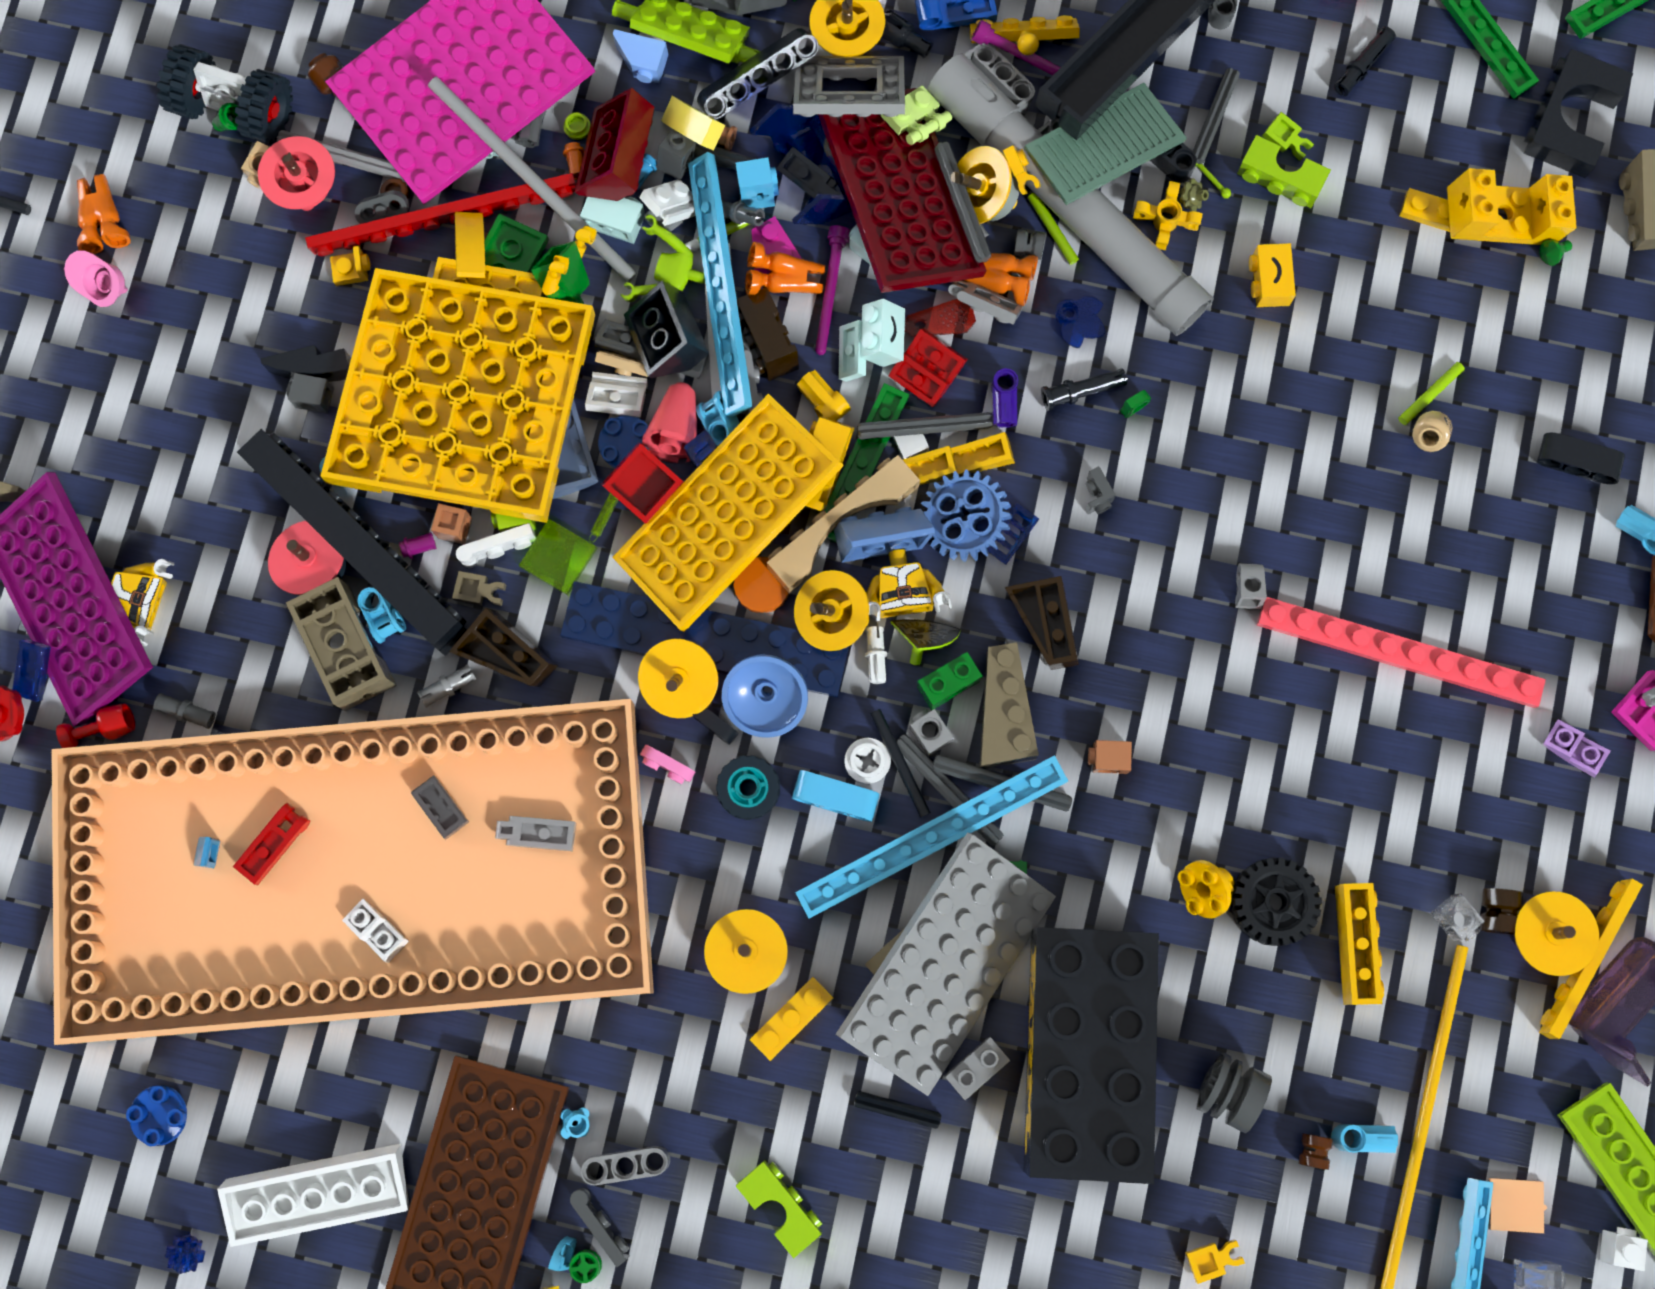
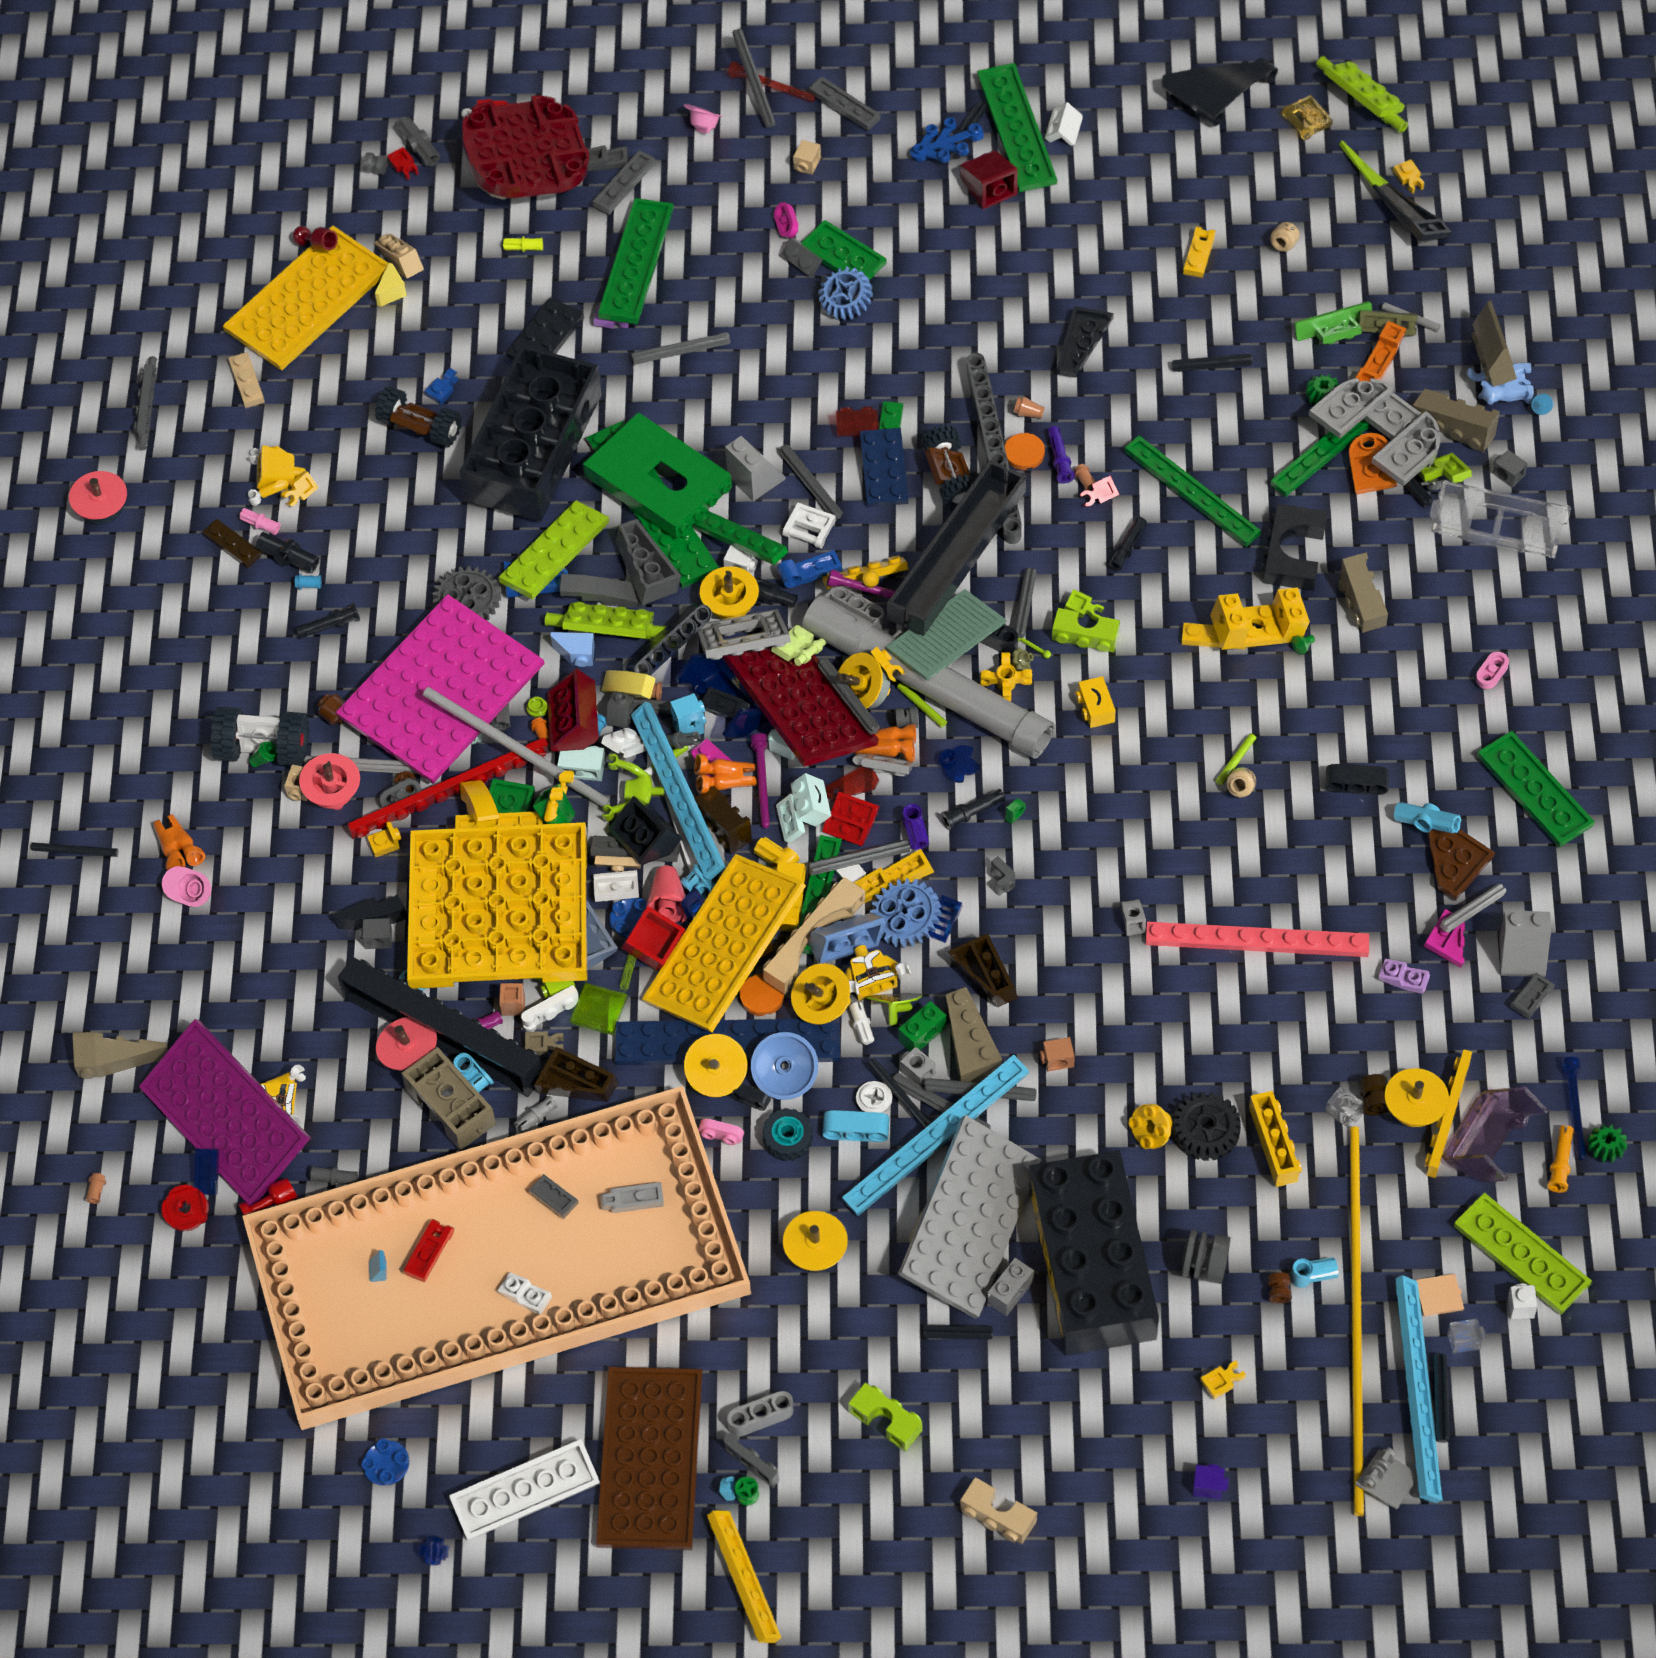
camera: 15 degrees left, 20 degrees down
medium azure plate [560,1107,590,1139] -> none
yellow plate [750,977,833,1061] -> none

